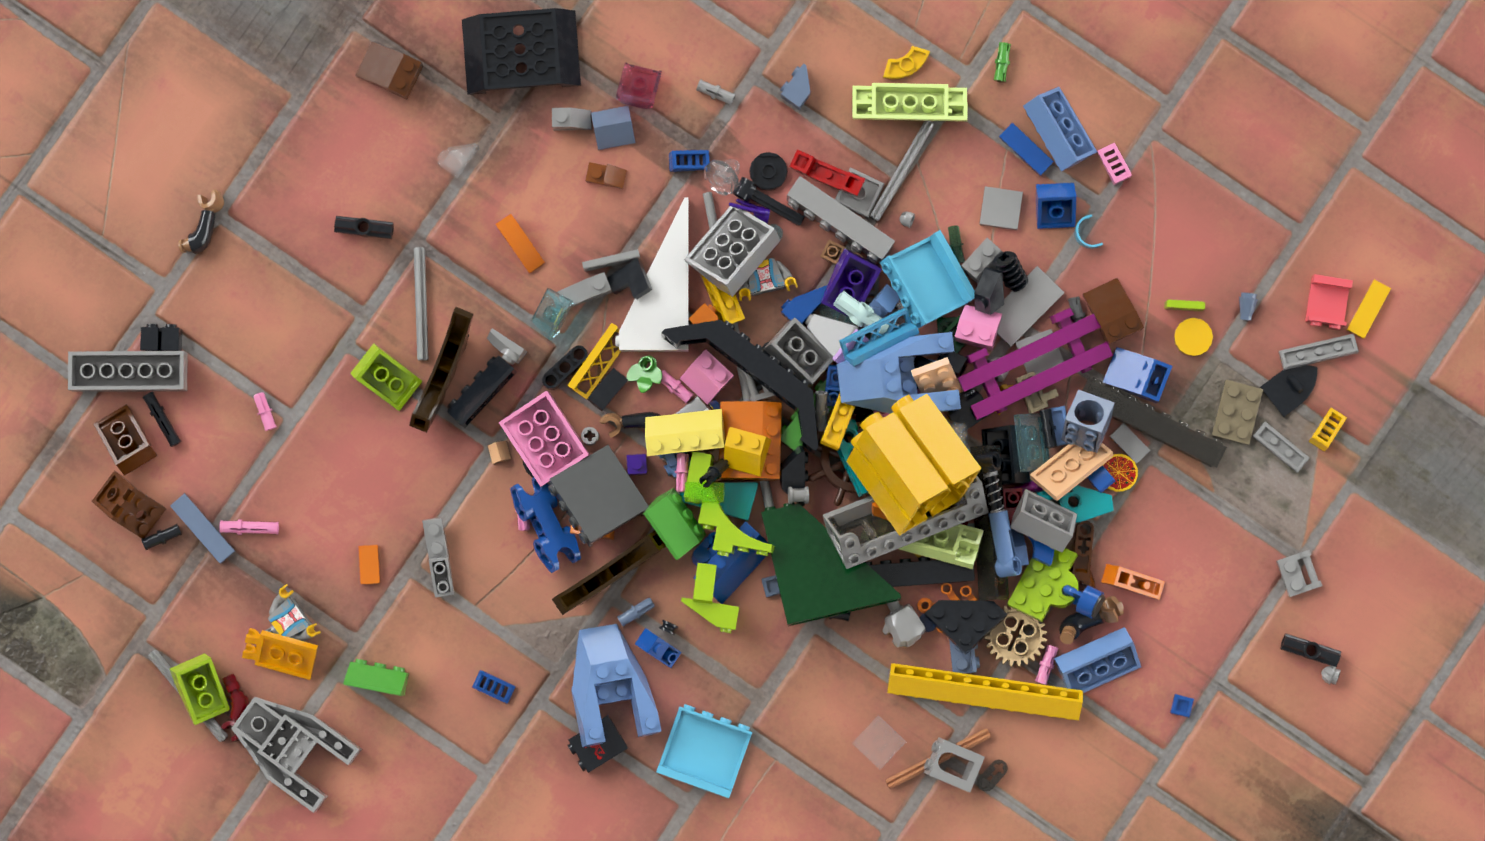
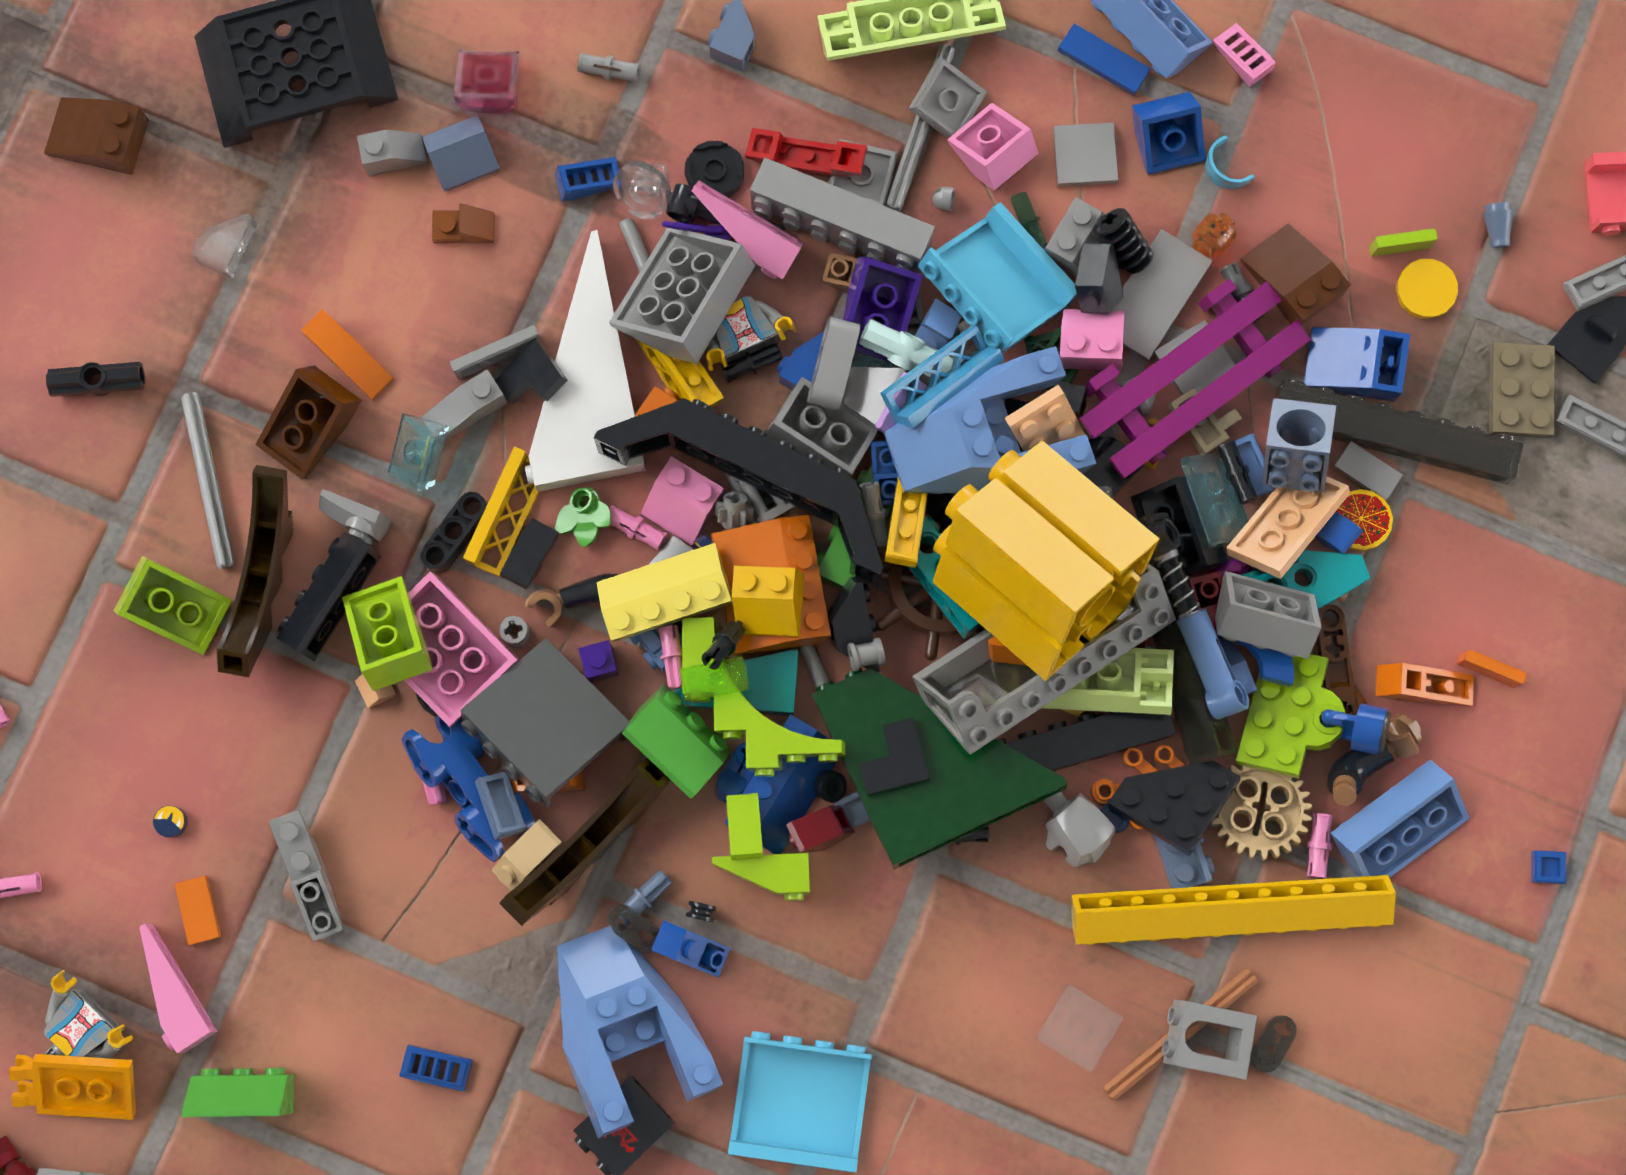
camera: 15 degrees left, 5 degrees down
none -> bright pink slope [139,923,218,1053]
none -> tile [153,805,187,838]
none -> reddish brown slope [255,365,362,480]
none -> lime slope [342,576,433,691]
none -> sand blue tile [475,772,527,840]
none -> tan slope [491,819,561,891]
none -> clear smoke beam [607,904,660,953]
none -> bright pink slope [692,181,804,279]
none -> light grey gear [715,492,754,530]
none -> black axle [721,344,782,383]
none -> dark red slope [786,805,855,853]
none -> light grey beam [807,316,860,411]
none -> black tile [814,770,847,803]
none -> black tile [859,717,930,796]
none -> light grey tile [908,57,987,139]
none -> bright pink slope [947,103,1039,191]
none -> clear orange head [1192,213,1237,259]
none -> orange tile [1456,649,1527,688]

